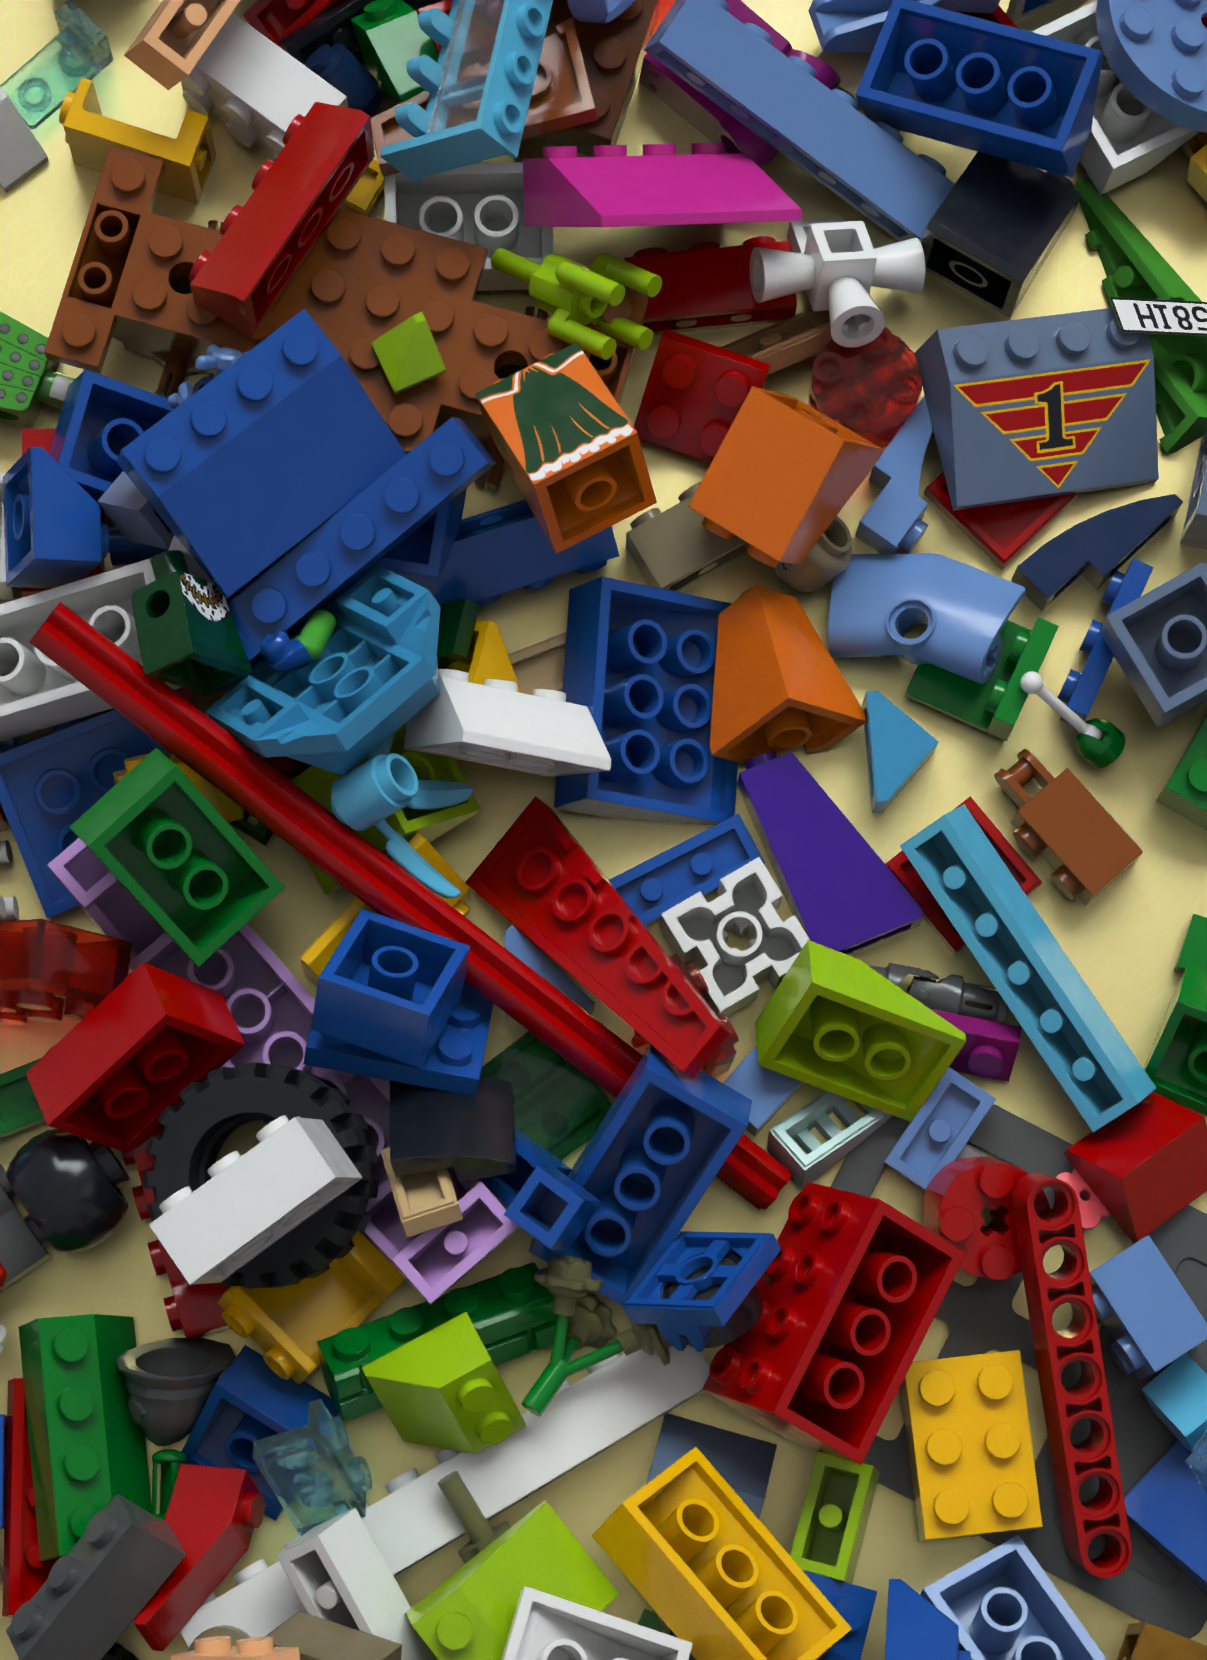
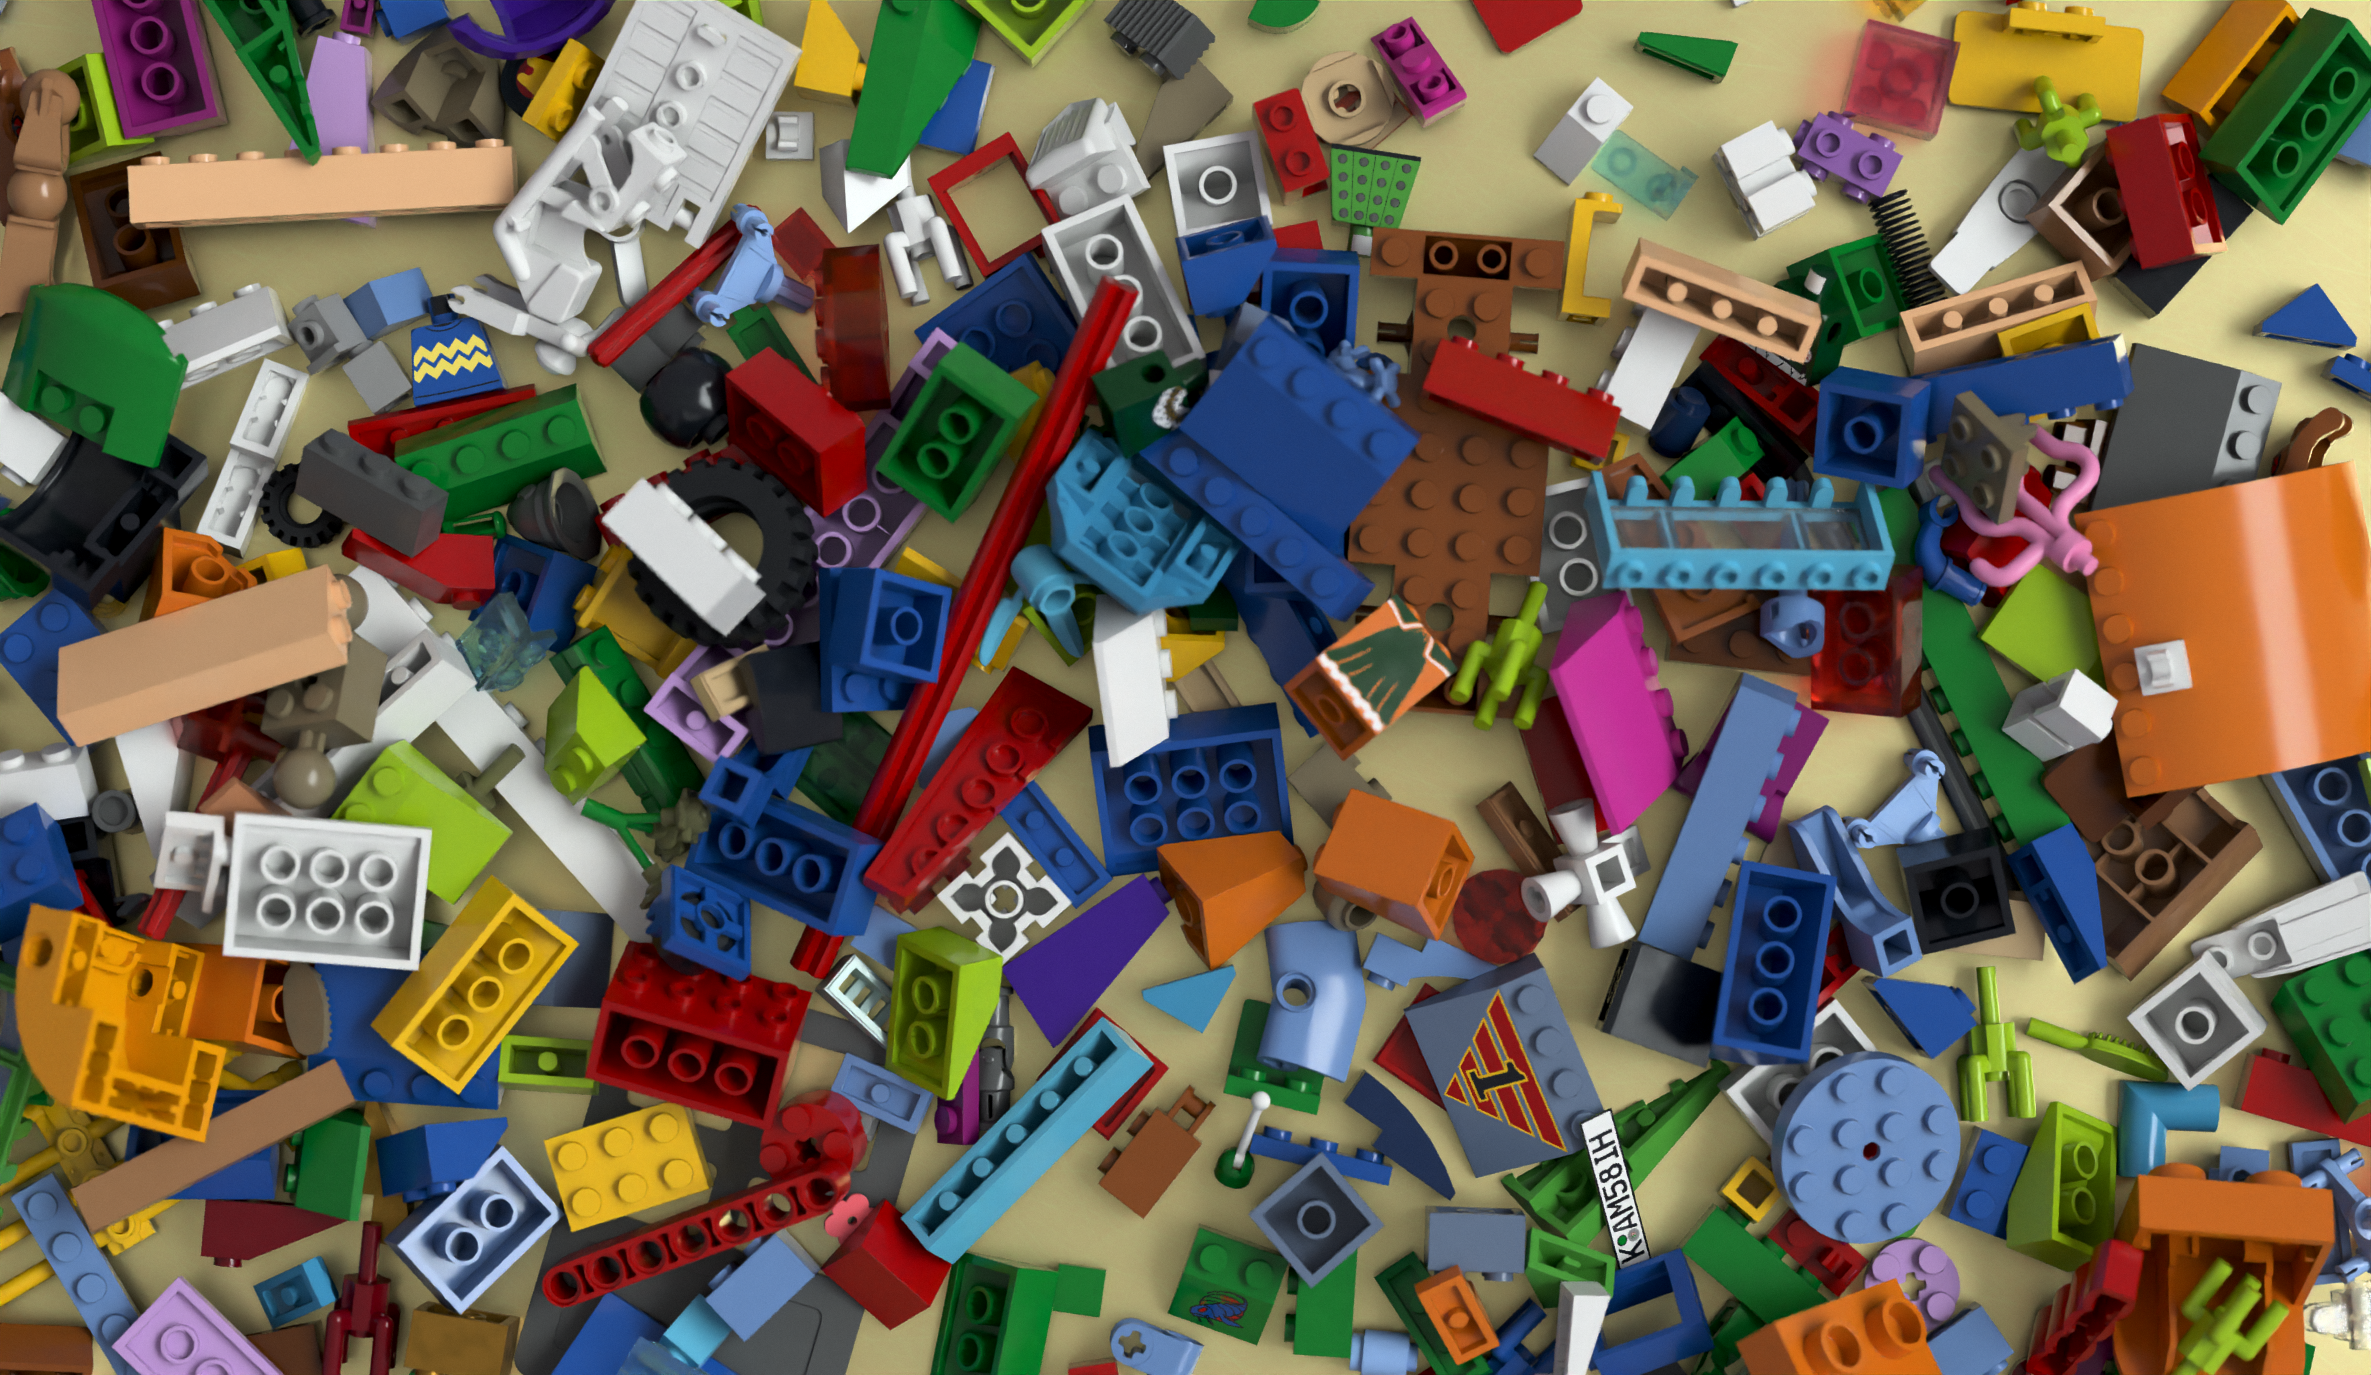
camera: 90 degrees right, 10 degrees up
arm [260,609,337,672] -> none
lime slope [371,312,446,395] -> none
red plate [634,329,771,463] -> none

